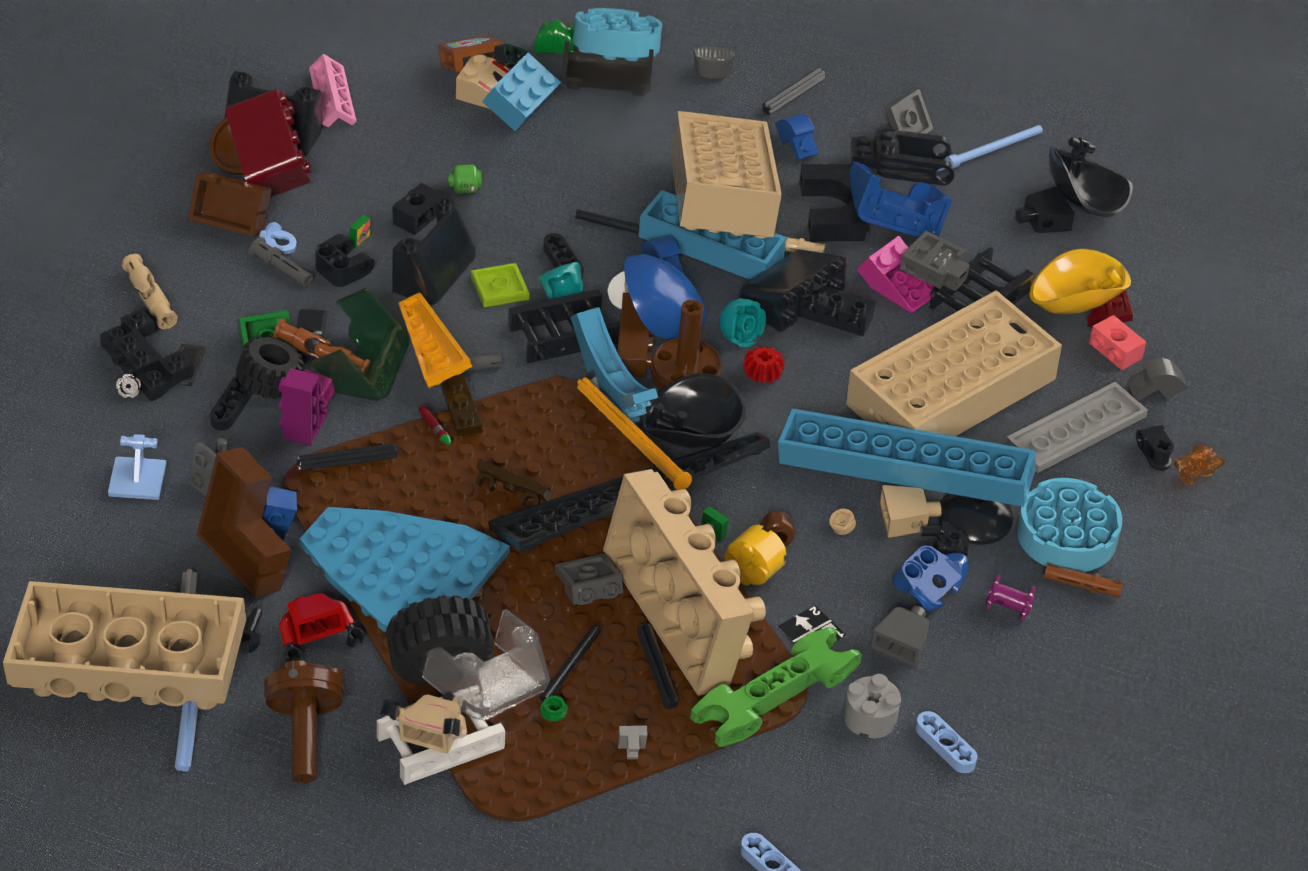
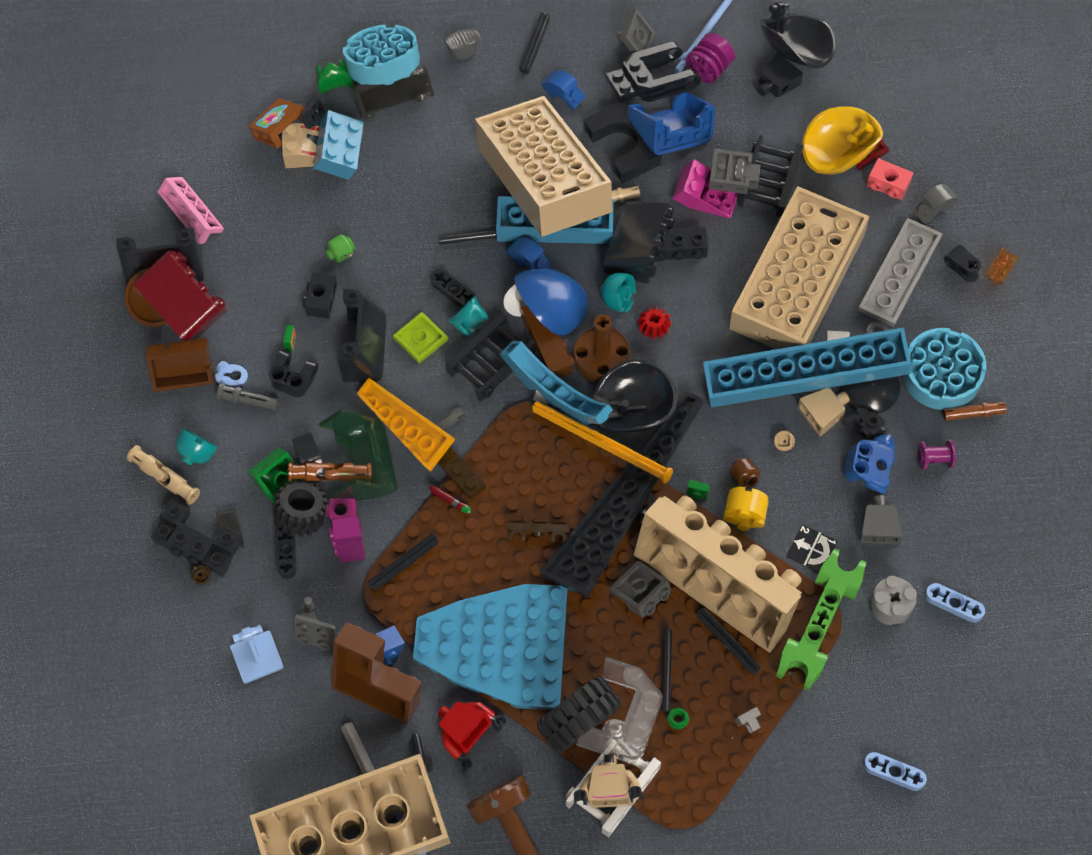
camera: 20 degrees left, 20 degrees up
none -> teal cylinder [176,428,218,466]
none -> magenta wheel [686,33,735,84]

